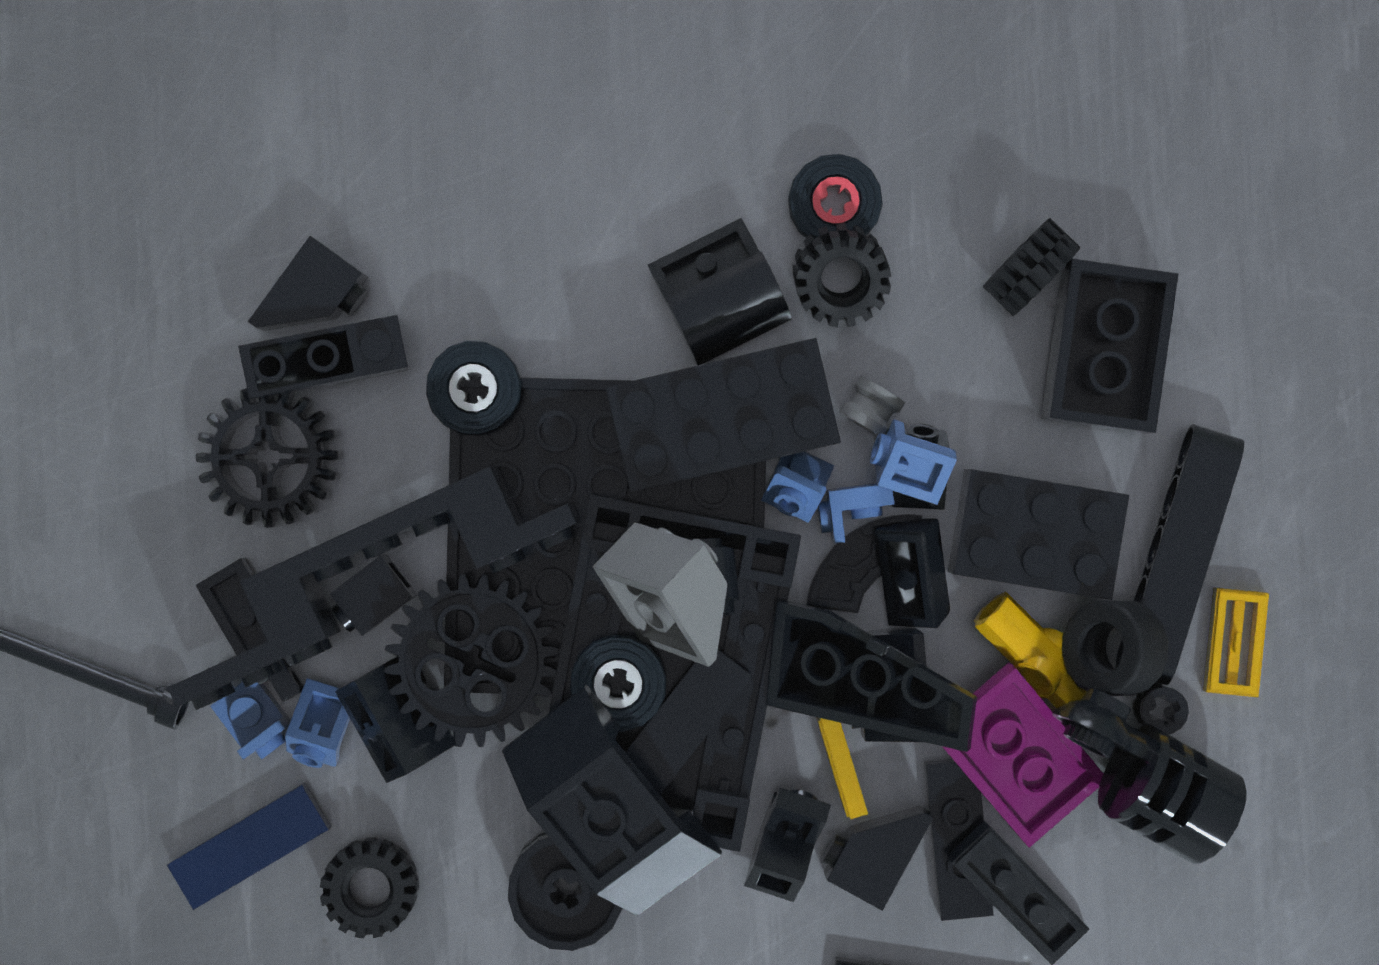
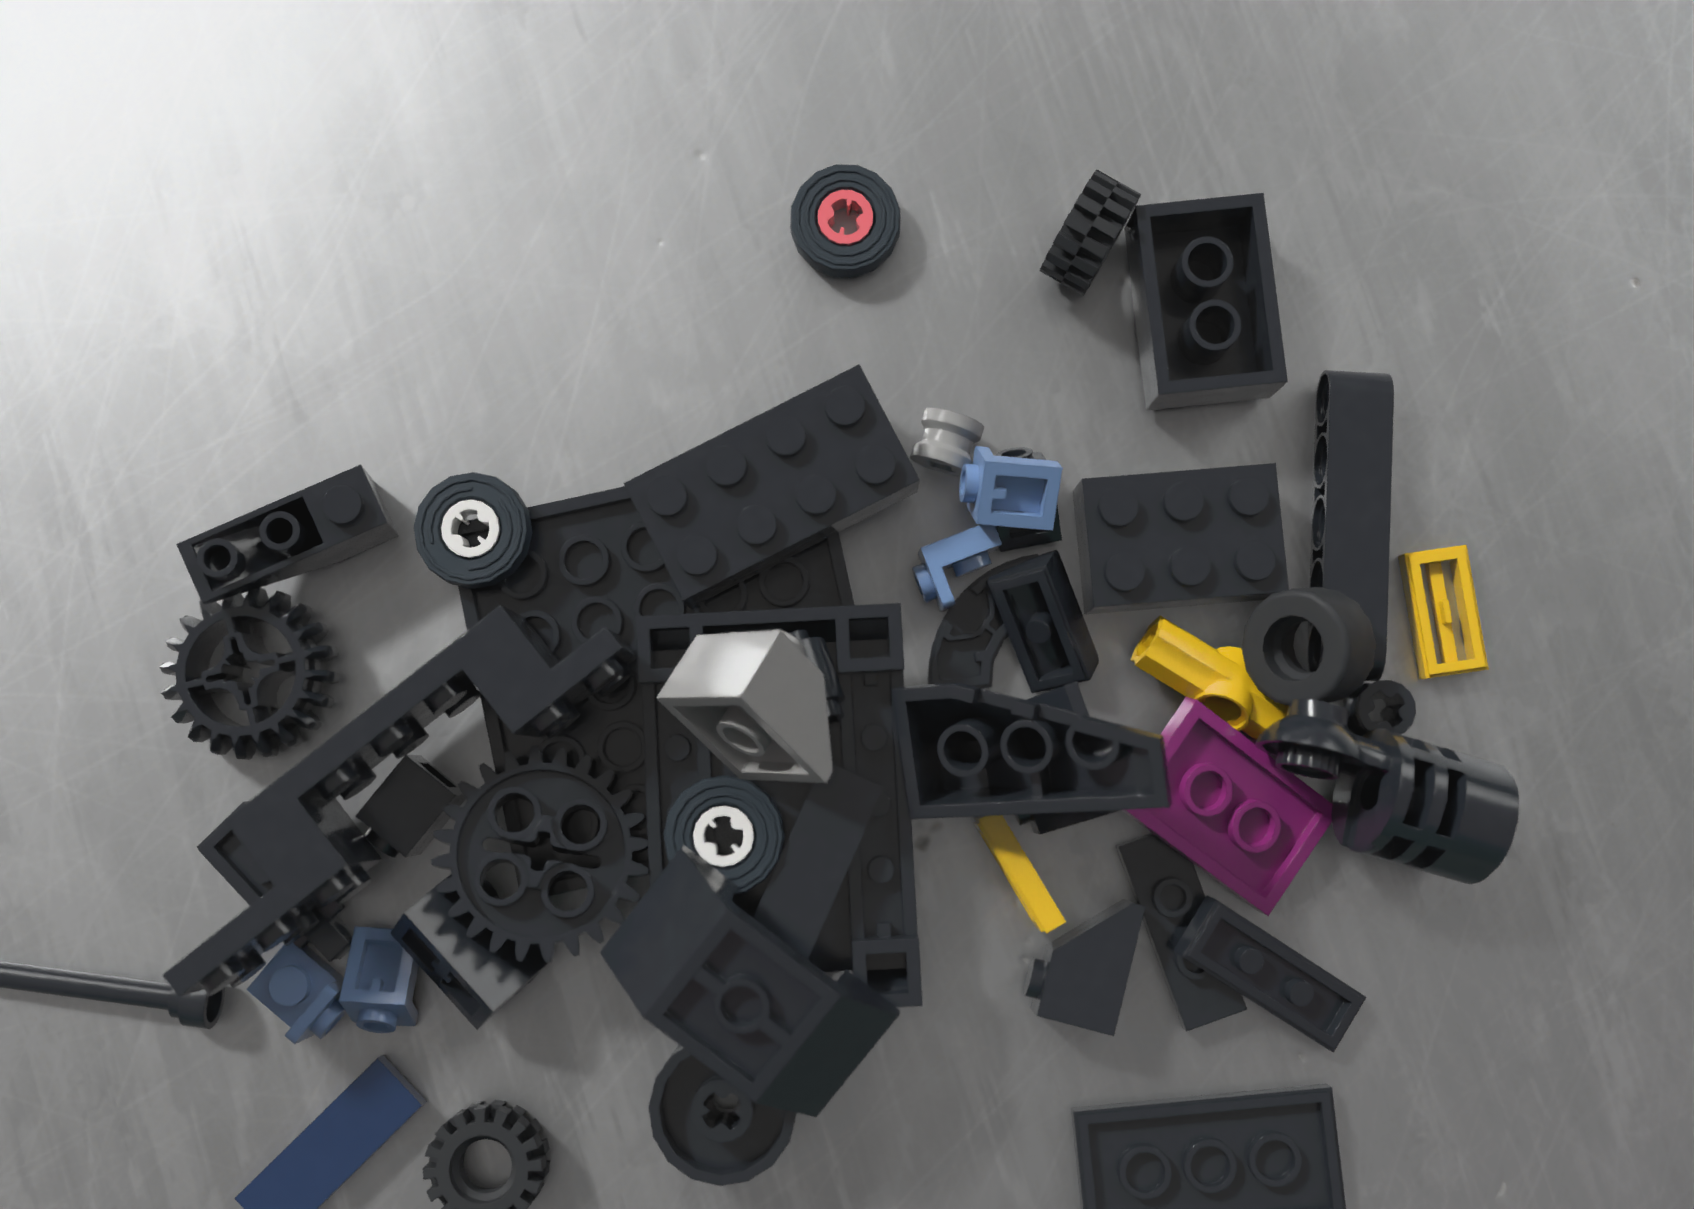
camera: 15 degrees left, 5 degrees down
black slope [248,236,368,331] -> none
black brick [648,218,792,365] -> none
black brick [744,788,831,902] -> none
medium blue bracket [761,451,835,523] -> none
black tyre [793,223,891,327] -> none

